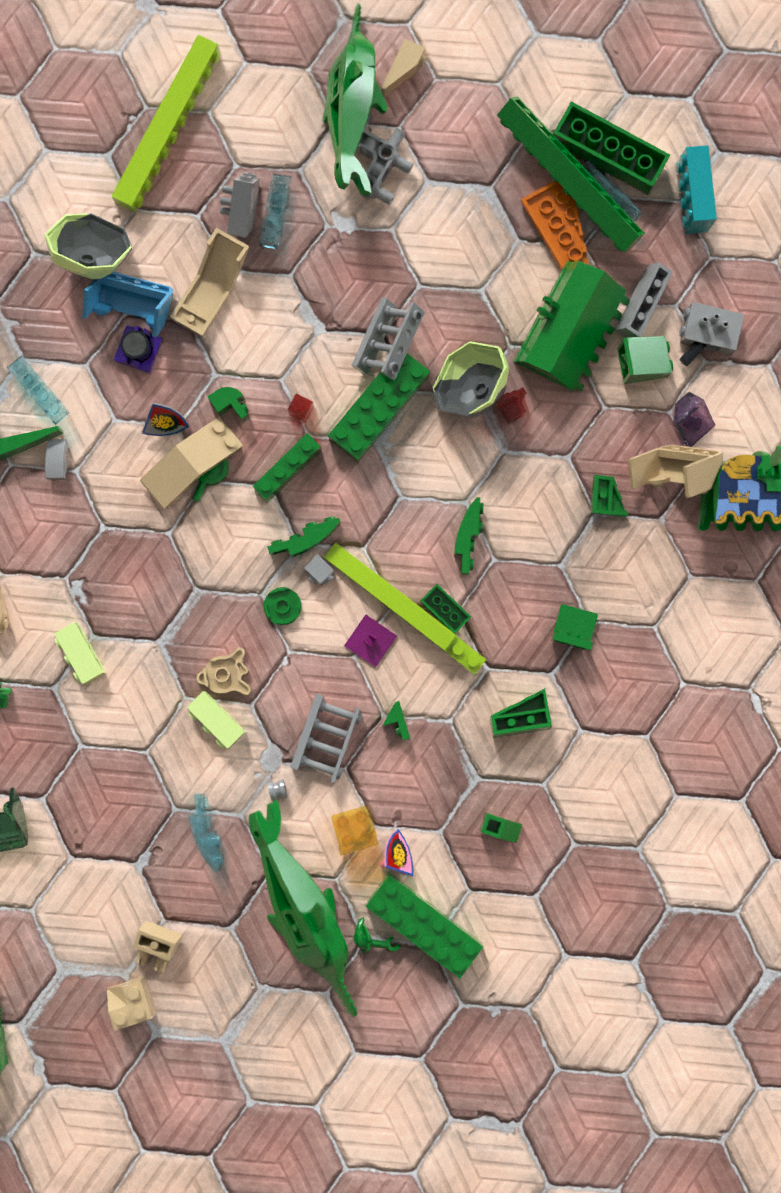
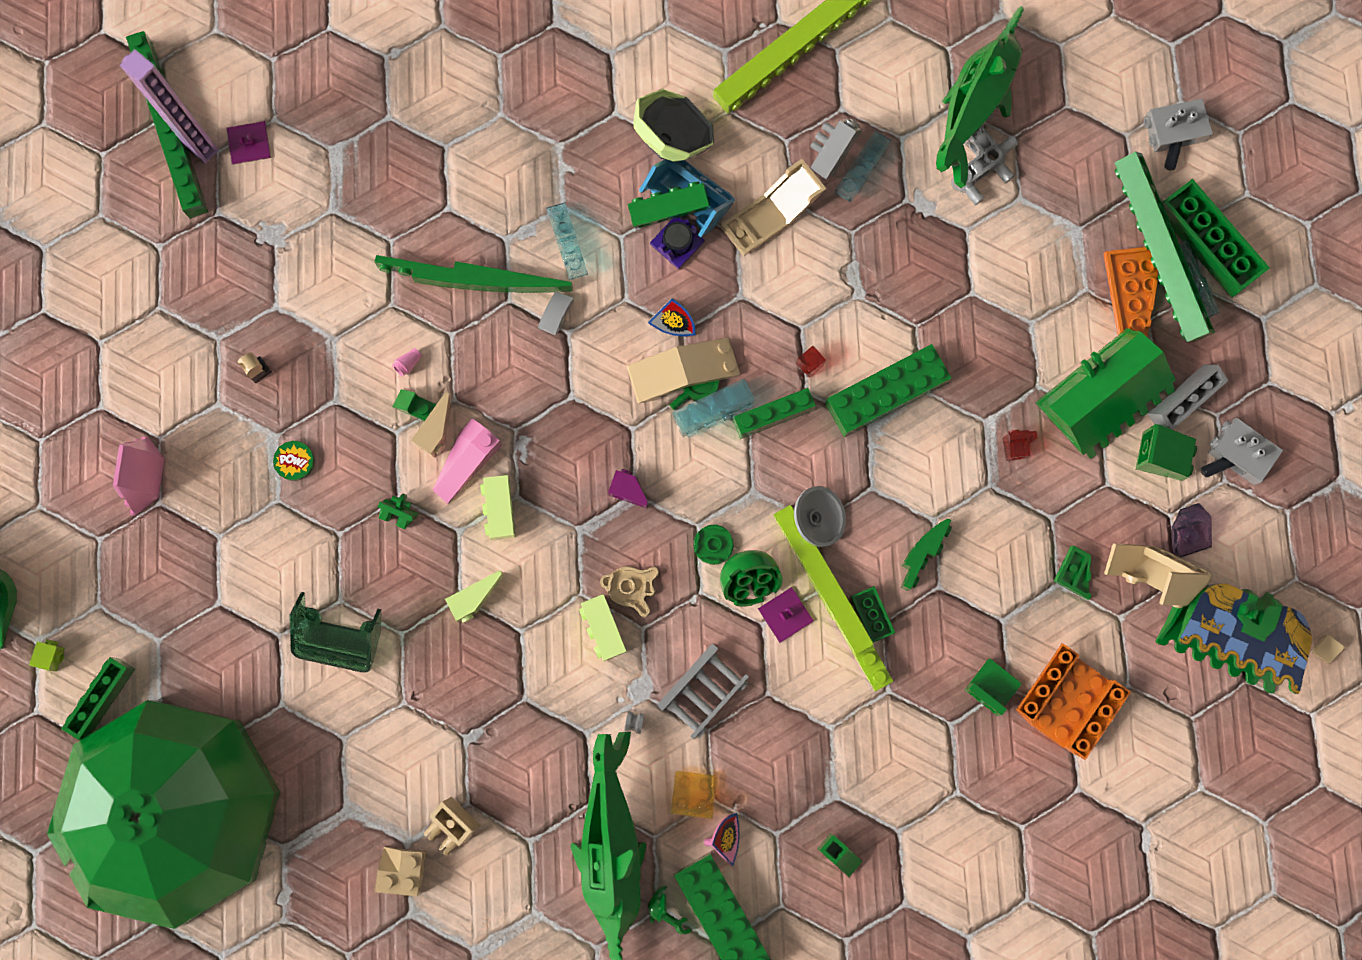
camera: 20 degrees right, 5 degrees down
clear light blue slope [189,793,224,872] -> none
green brick [207,387,250,423] -> none
green slope [267,516,341,558] -> none
light grey brick [304,554,334,585] -> none
light grey fence [351,298,425,381] -> none
tan slope [381,39,427,97] -> none
green slope [382,701,410,740] -> none
rock [432,341,509,418] -> none
green wedge [490,688,552,738] -> none
teal brick [676,145,717,234] -> none
none -> bright pink wedge [433,418,502,504]
none -> yellowish green slope [445,570,504,623]
none -> magenta slope [608,469,648,509]
none -> green brick [627,181,711,229]
none -> clear light blue brick [672,379,755,438]
none -> green cylinder [720,550,783,607]
none -> light grey dish [794,486,846,547]
none -> orange slope [1016,643,1131,760]
none -> light grey piece [1144,99,1213,171]

